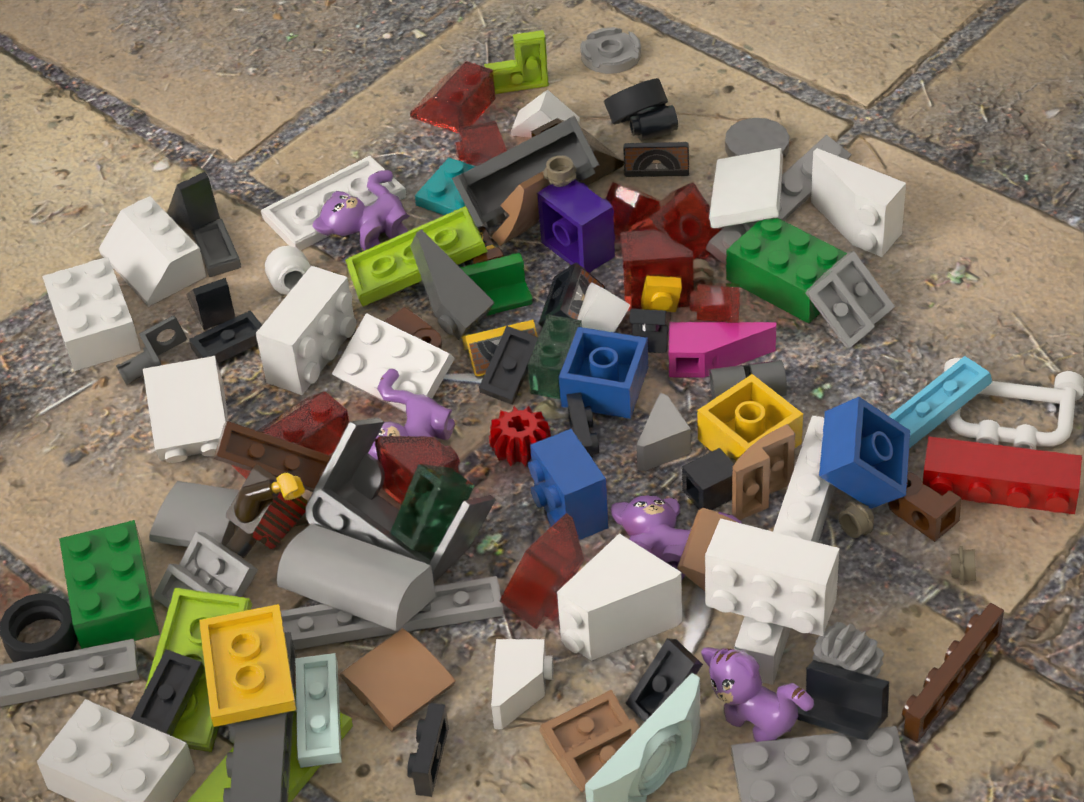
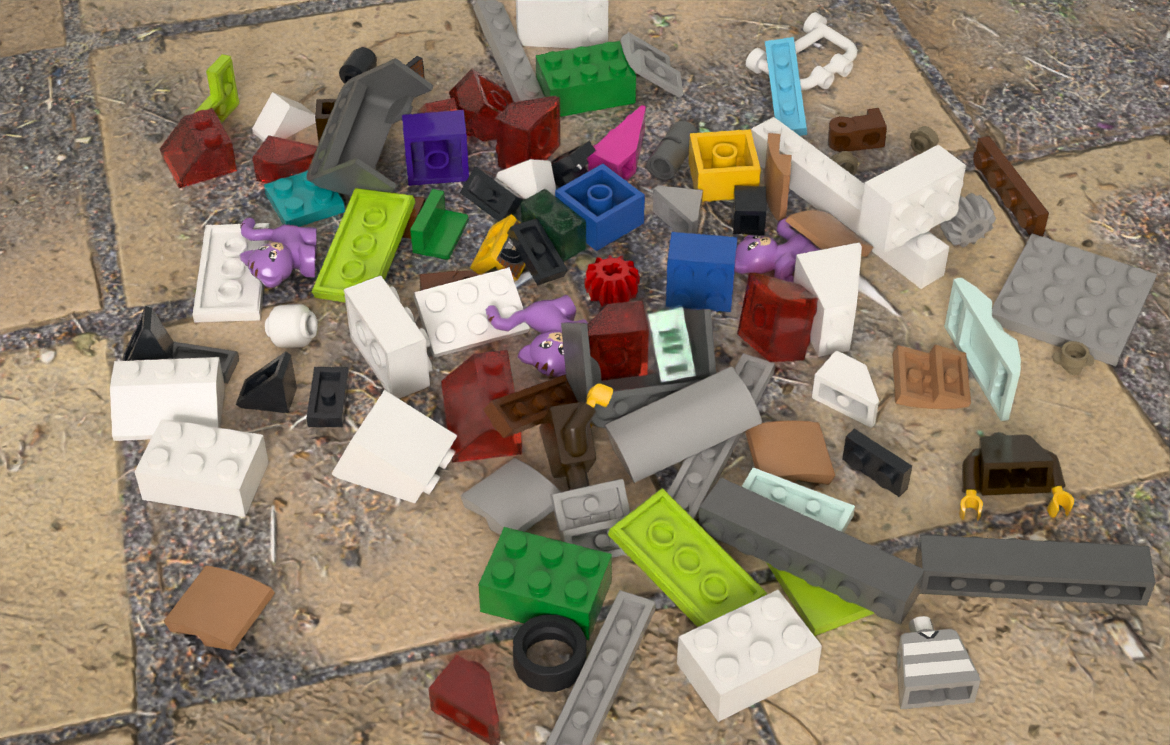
camera: 60 degrees left, 0 degrees up
dark grey bracket [116,316,187,385] -> none
black plate [131,649,205,736] -> none
yellow plate [199,604,296,727] -> none
dark grey slope [410,229,494,340] -> none
medium nougat slope [491,171,551,246] -> none
dark tan plate [543,156,576,187] -> none
black plate [566,392,600,461] -> none
light grey tile [580,27,641,74] -> none
black tyre [604,78,668,125] -> none
black slope [625,638,703,722] -> none
yellow plate [641,276,682,312] -> none
clear red slope [690,283,740,323] -> none
medium lavender animal [701,647,814,742] -> none
white tile [709,148,783,229] -> none
flat silver tile [725,118,789,157] -> none
black panel [796,660,889,740] -> none
blue brick [819,397,910,509] -> none
red brick [922,436,1082,514] -> none

